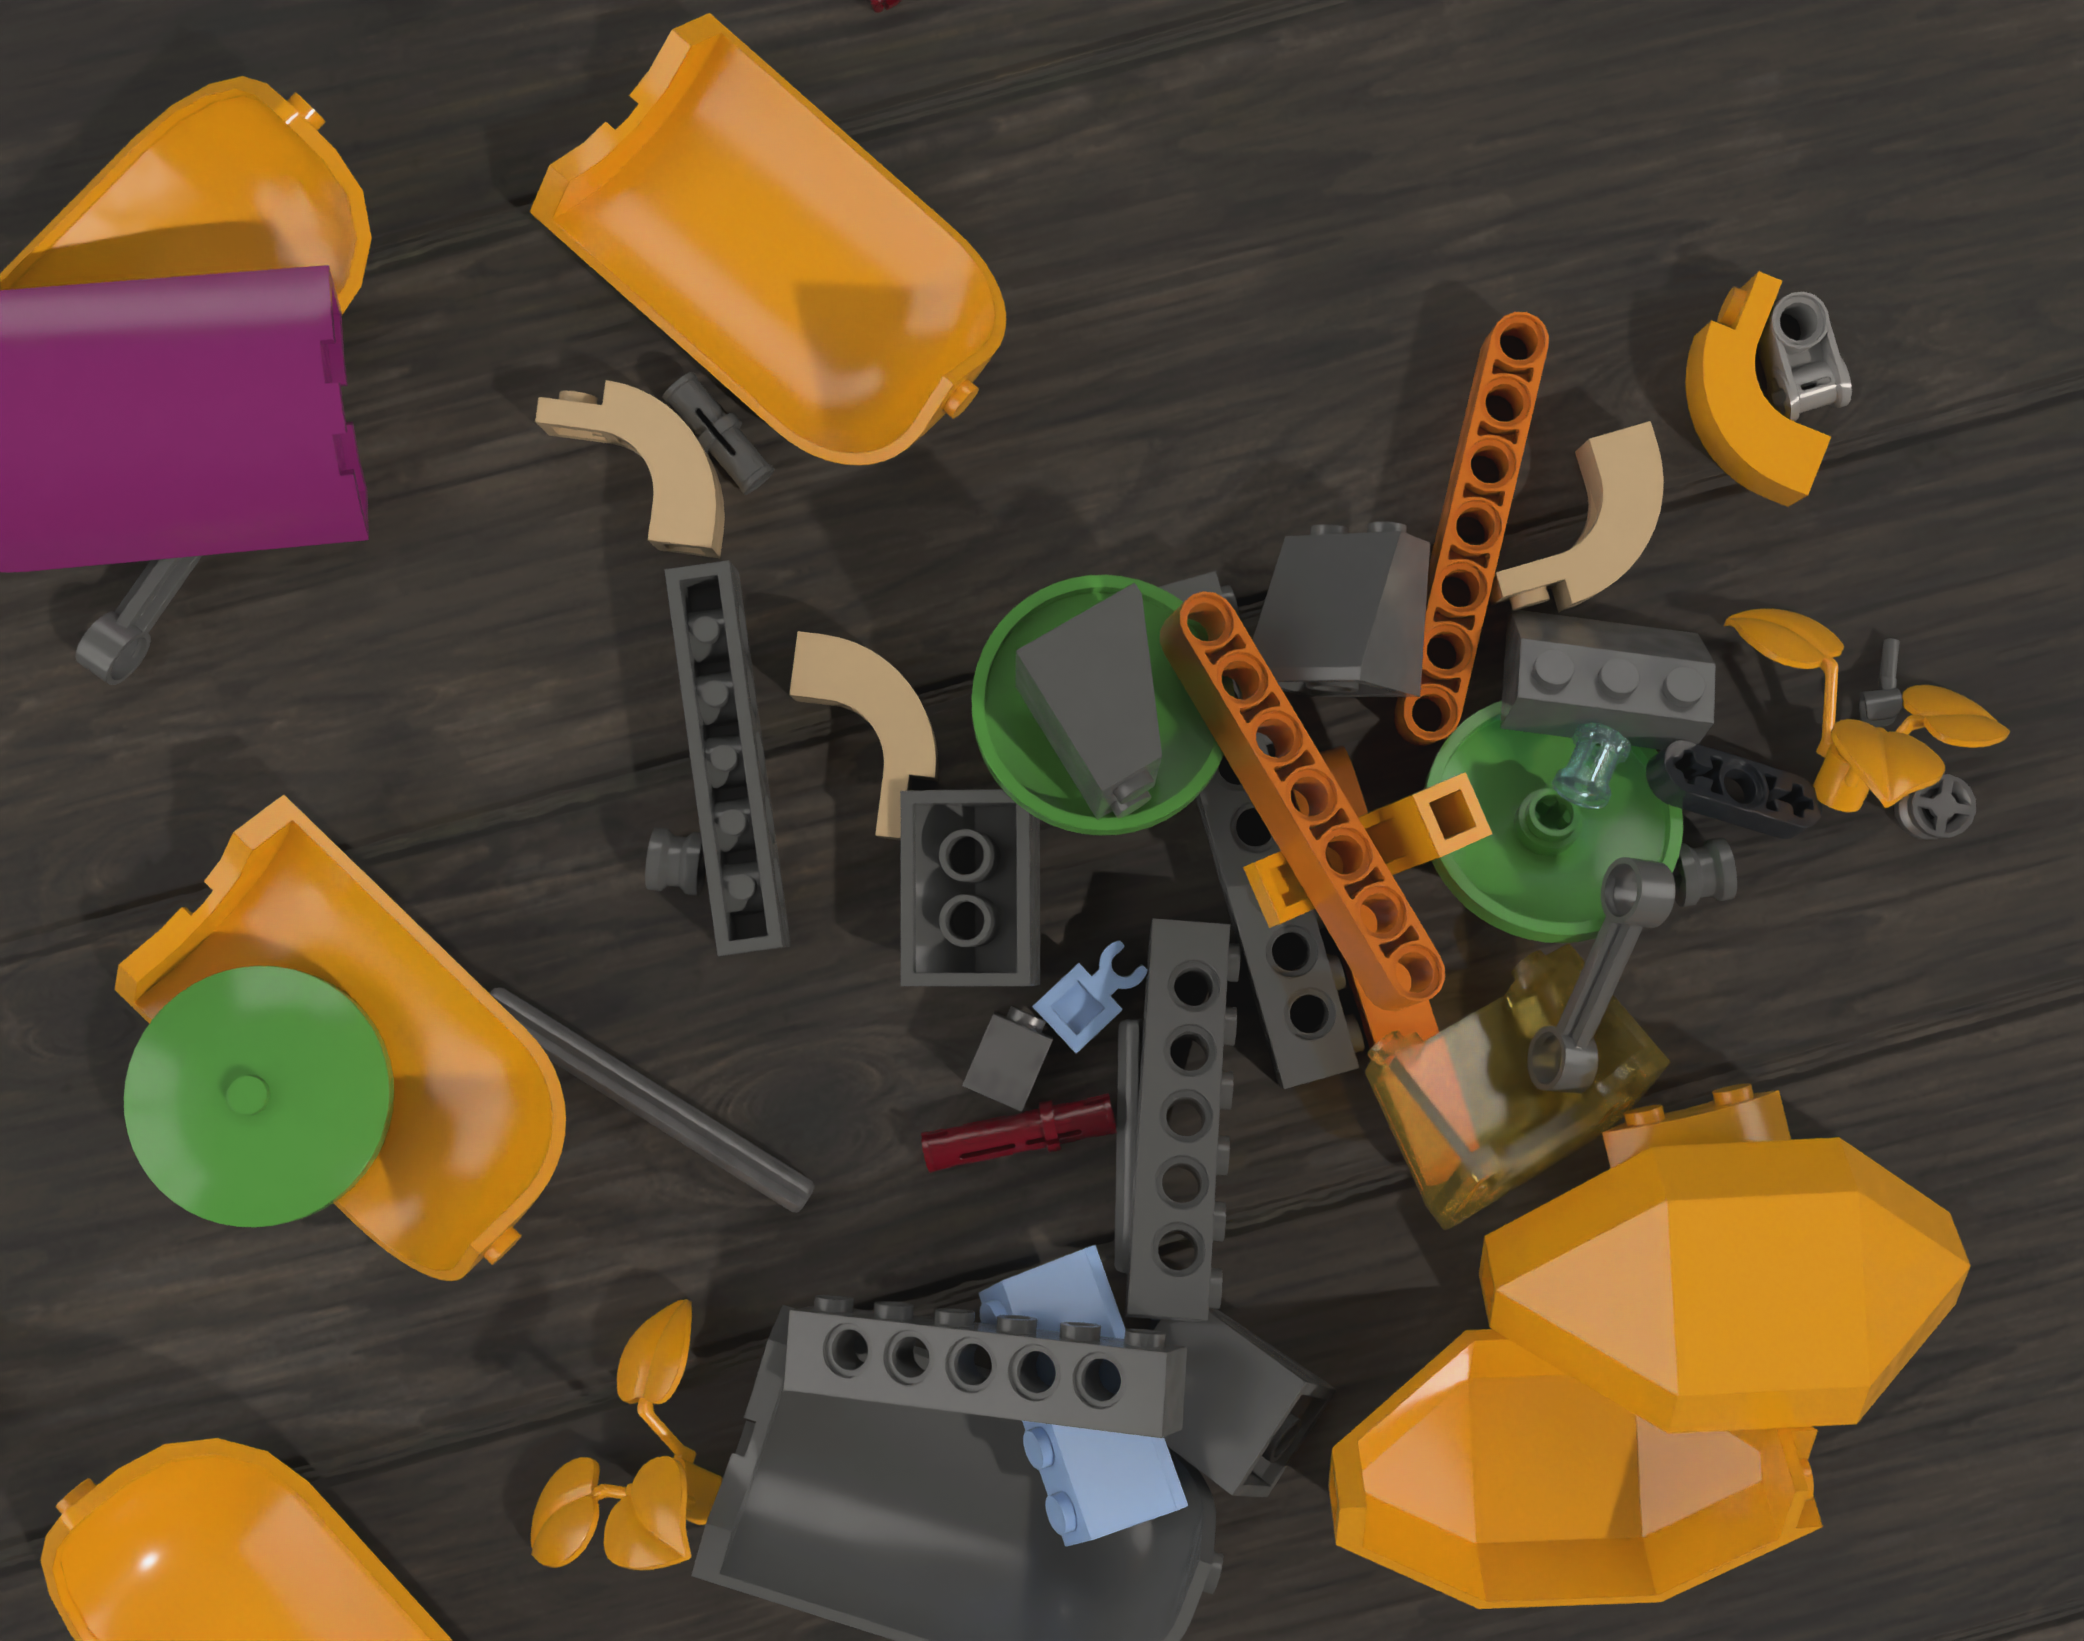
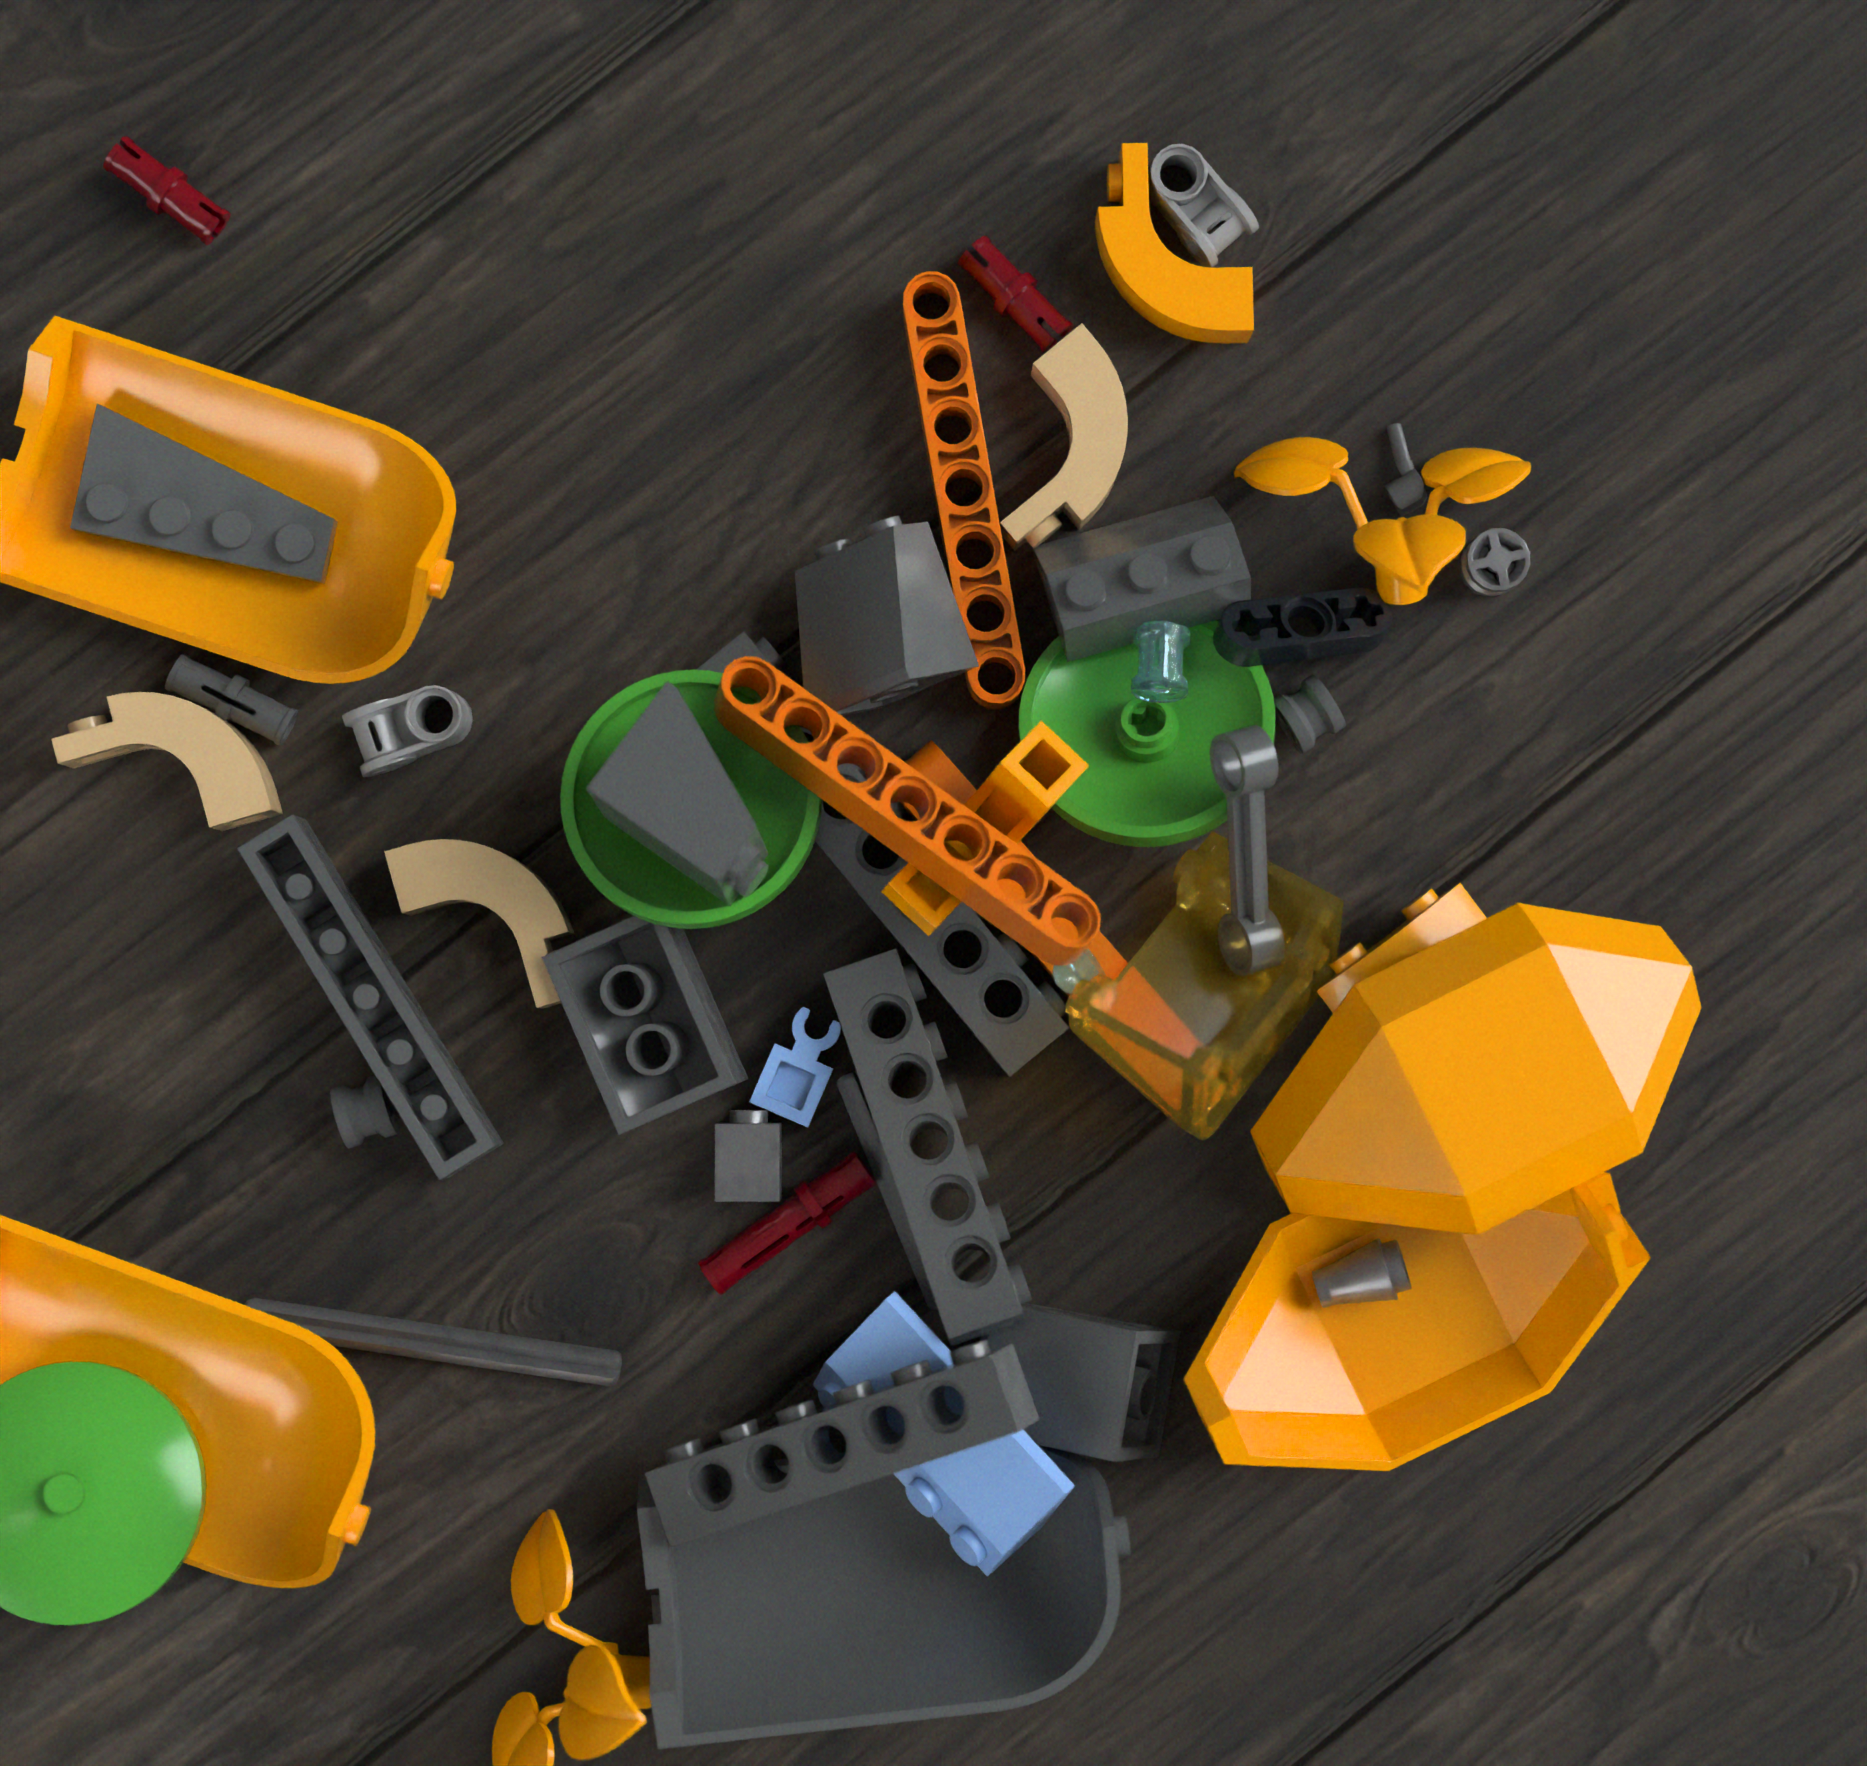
camera: 35 degrees left, 0 degrees up
none -> dark grey wing [70,404,338,584]
none -> light grey piece [342,685,473,777]
none -> dark red pin [958,235,1073,354]
none -> clear light blue hinge [1053,948,1108,995]
none -> flat silver cone [1312,1238,1412,1308]

